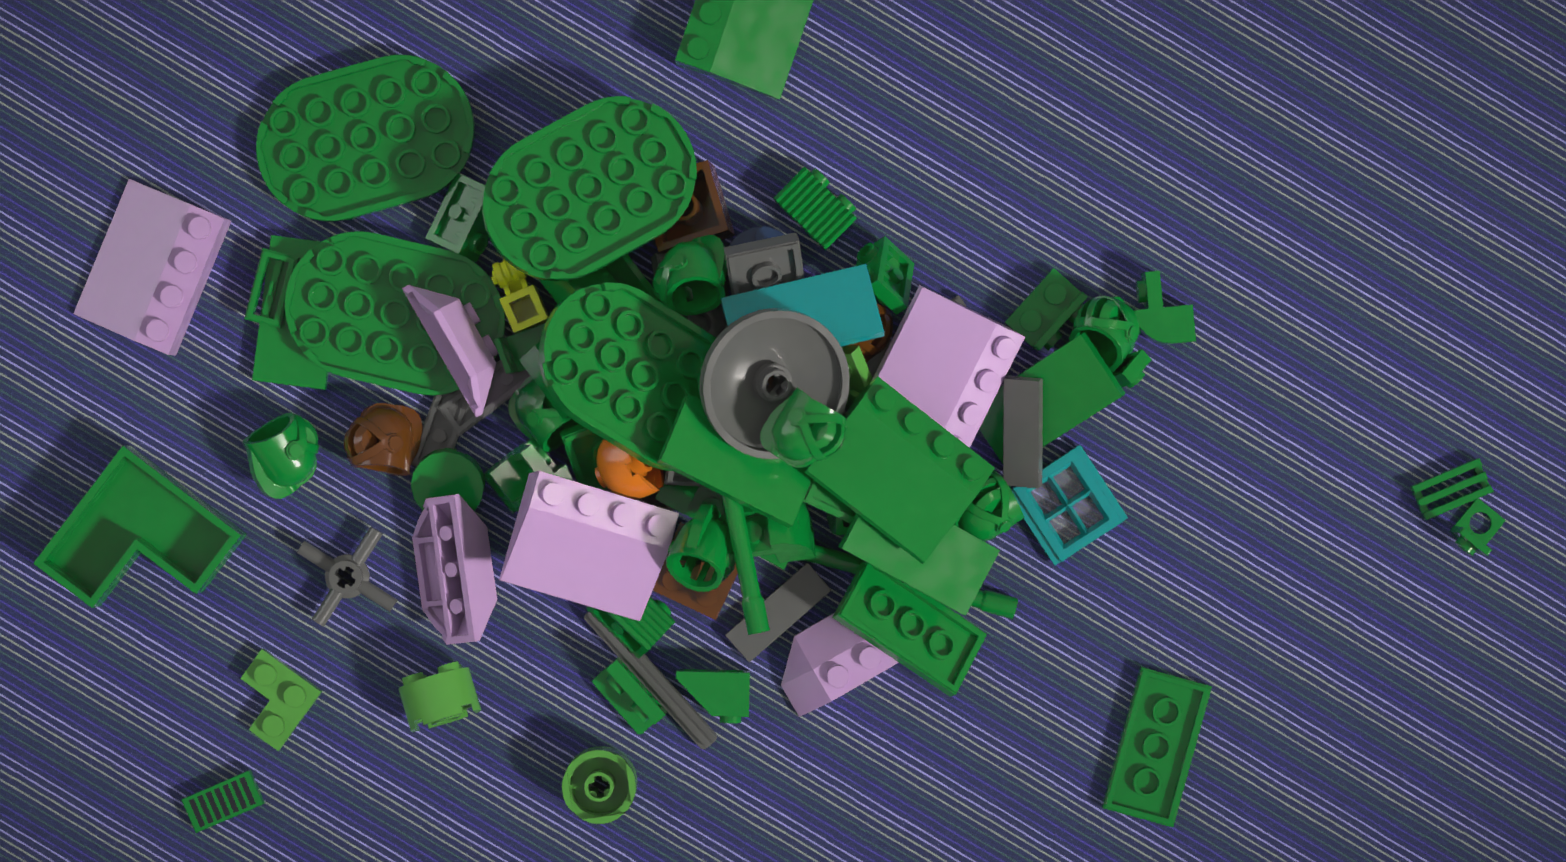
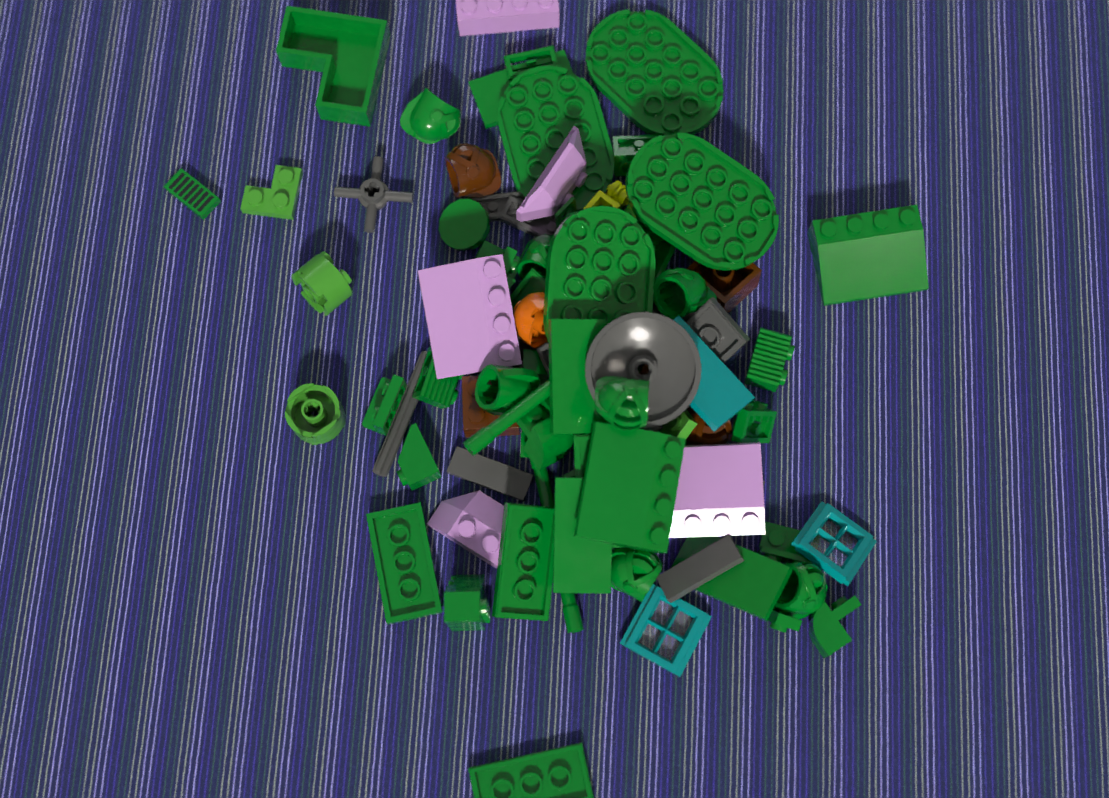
camera: 65 degrees right, 15 degrees down
lavender wedge [412,494,497,645] -> none
none -> green plate [366,502,443,625]
none -> green wedge [444,574,491,631]
none -> teal piece [791,501,877,586]

